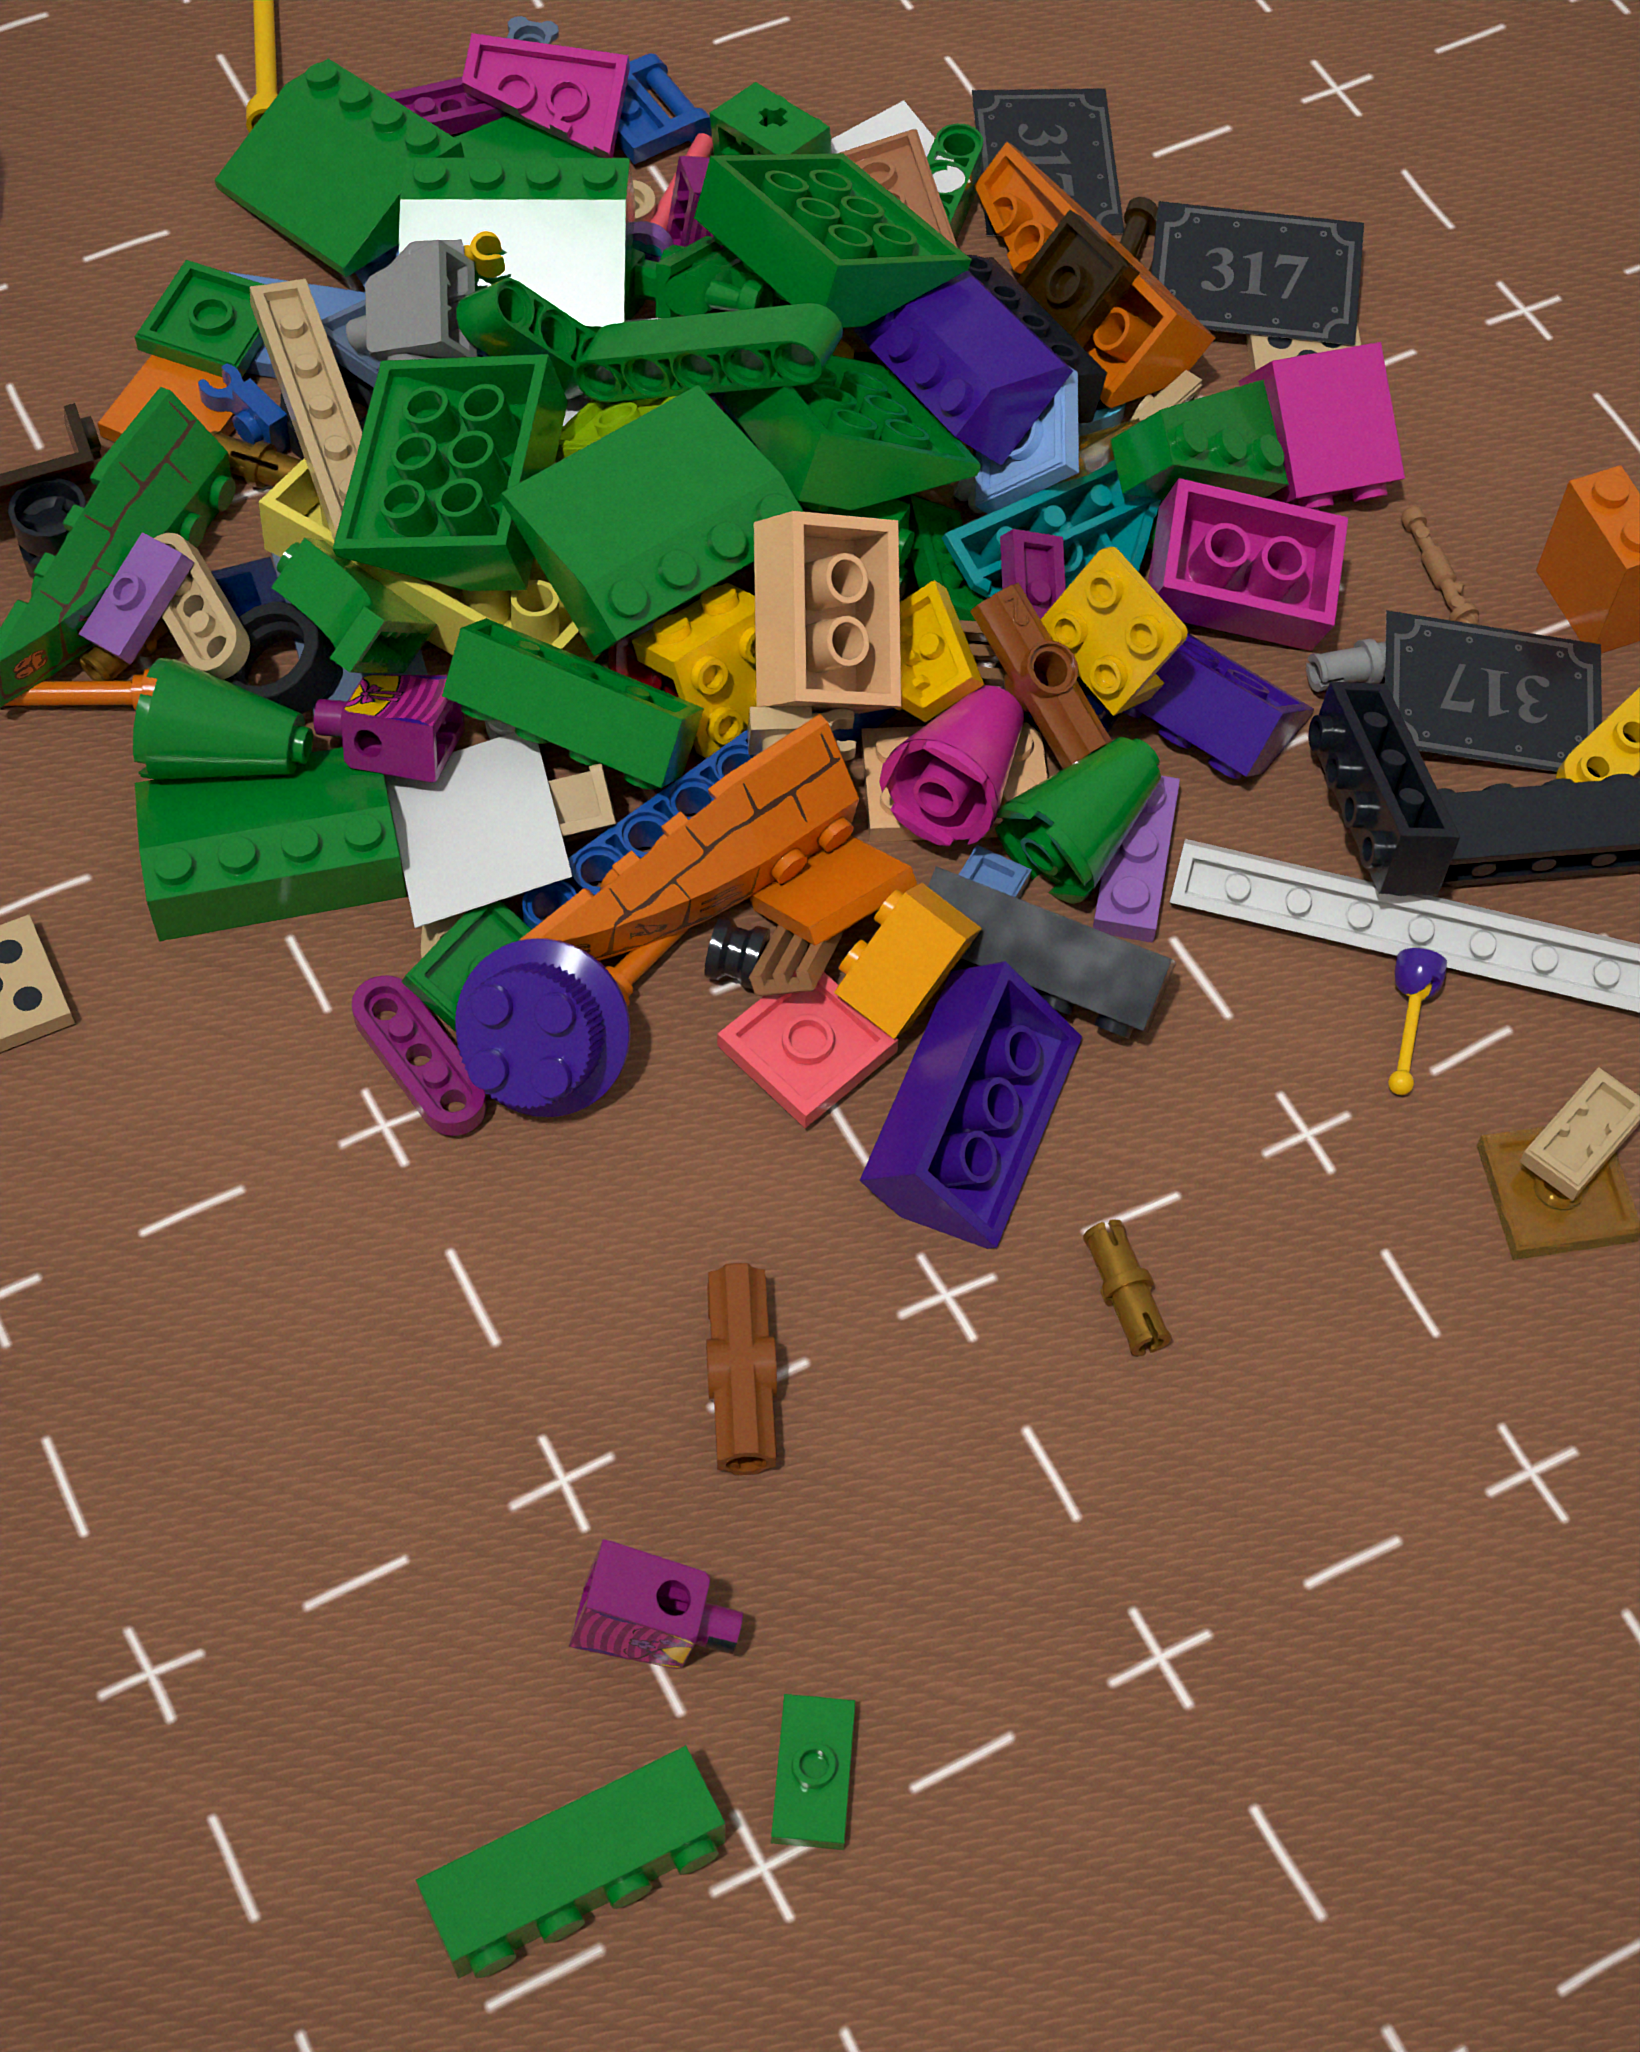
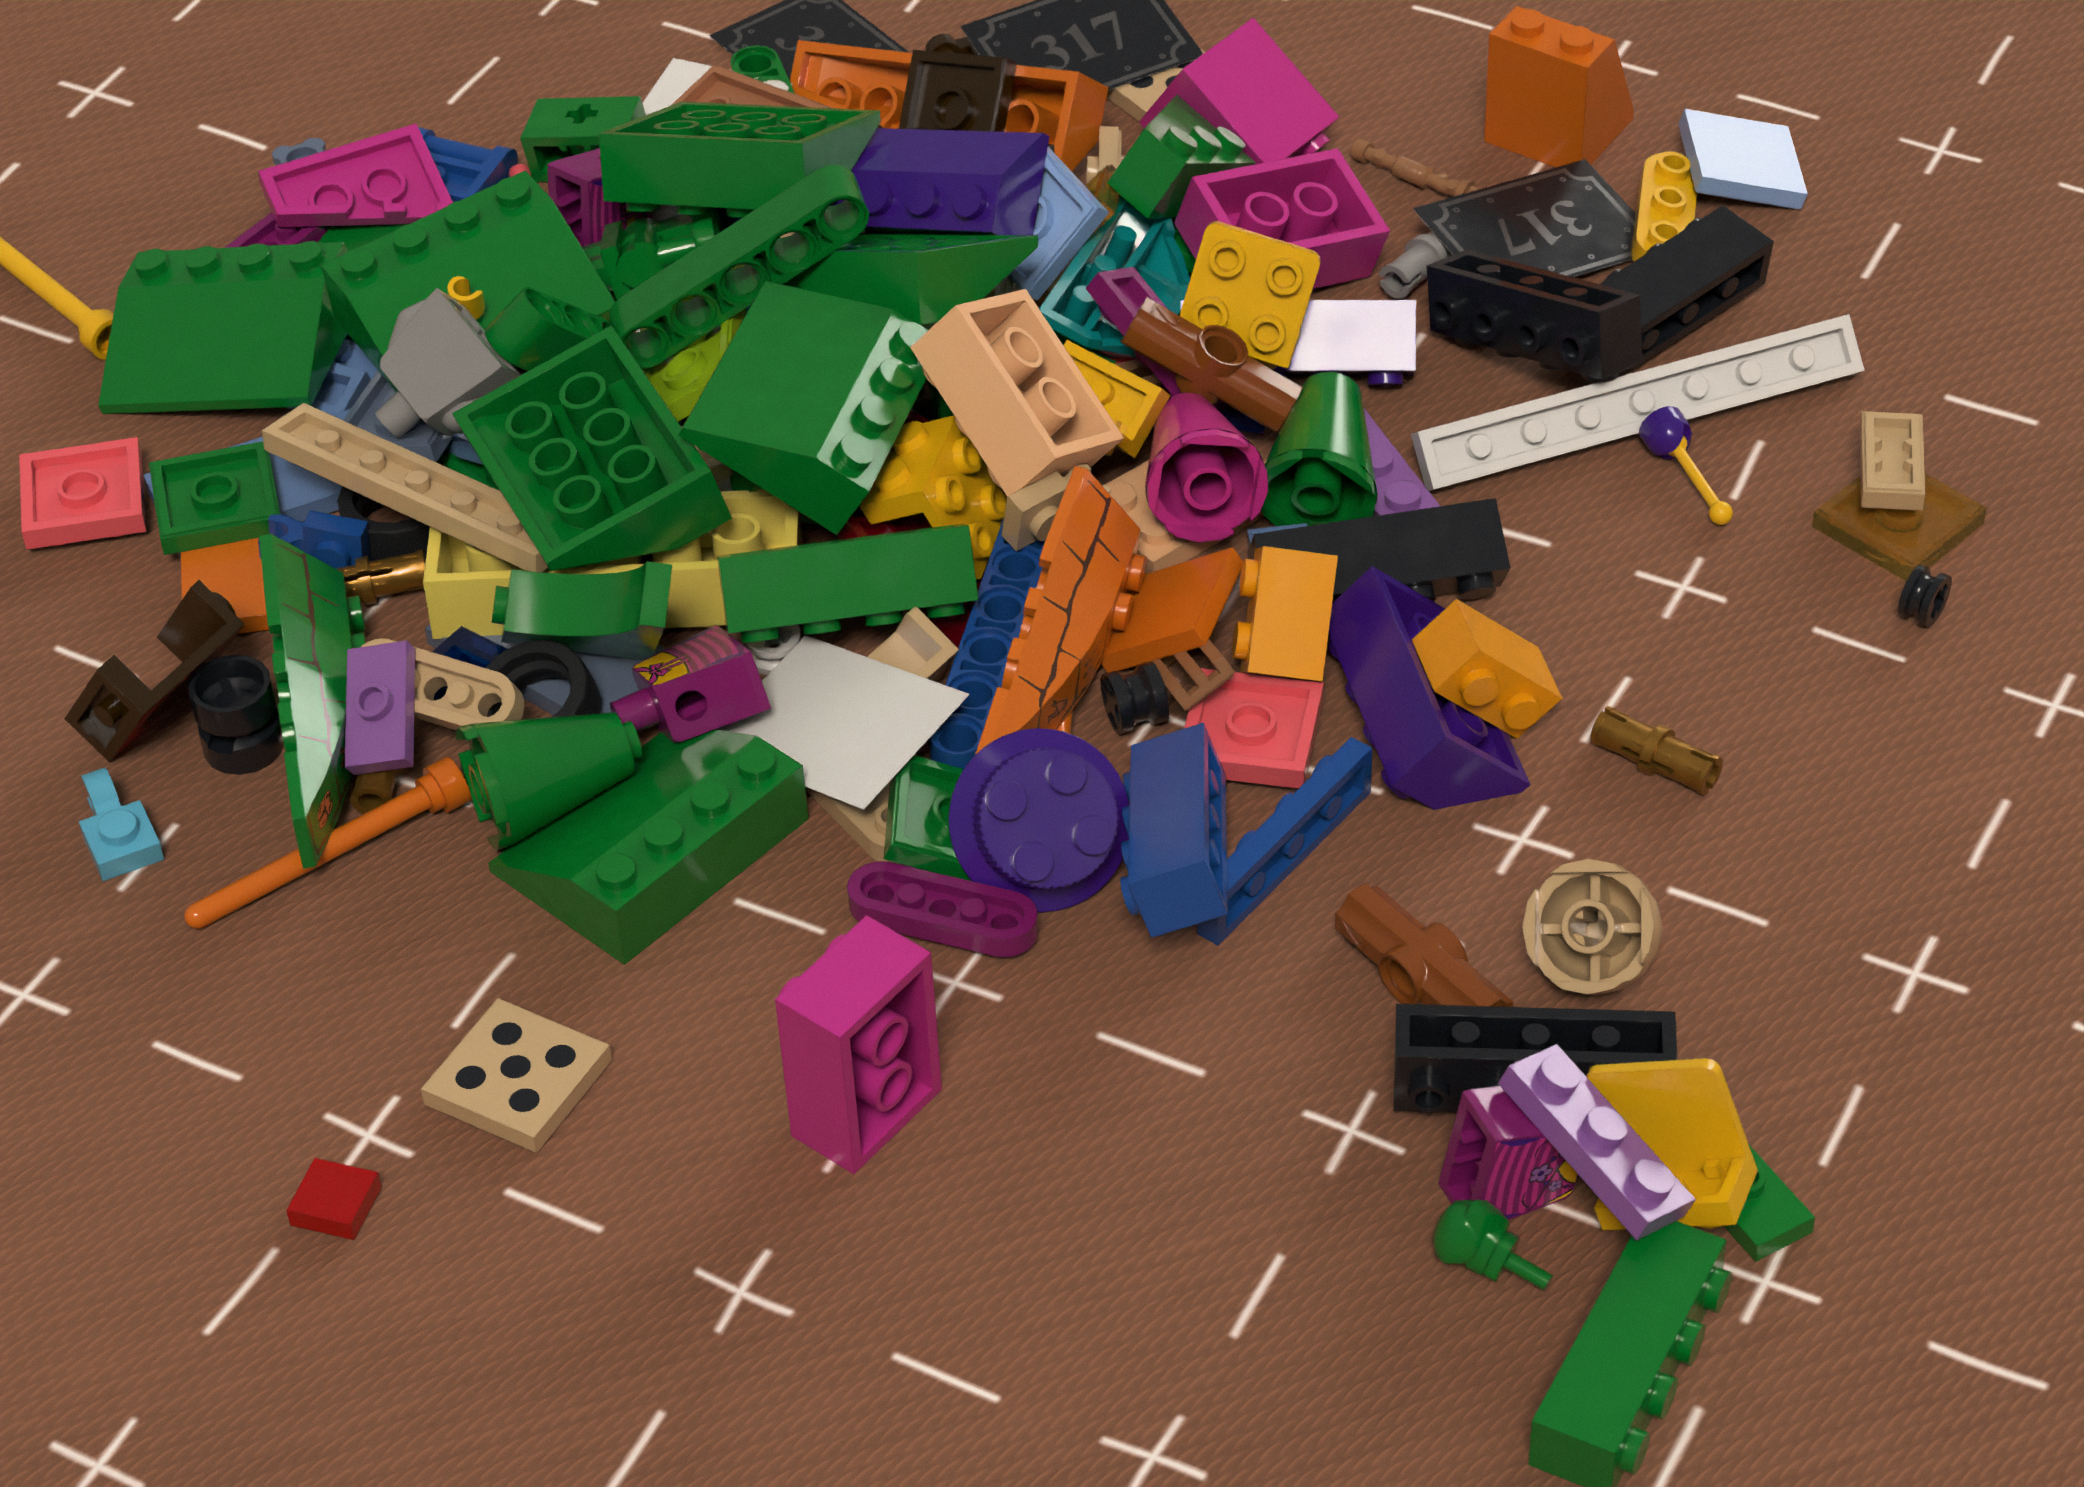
camera: 30 degrees left, 15 degrees down
none -> coral plate [19,437,147,550]
none -> dark pink brick [775,915,942,1174]
none -> blue brick [1120,723,1228,938]
none -> blue plate [1197,737,1372,945]
none -> black brick [1393,1004,1678,1113]
none -> light orange brick [1412,599,1563,739]
none -> green piece [1432,1200,1553,1291]
none -> medium lavender plate [1498,1044,1696,1240]
none -> tan cylinder [1522,859,1663,996]
none -> yellow bracket [1586,1058,1758,1230]
none -> black bush [1898,564,1952,627]

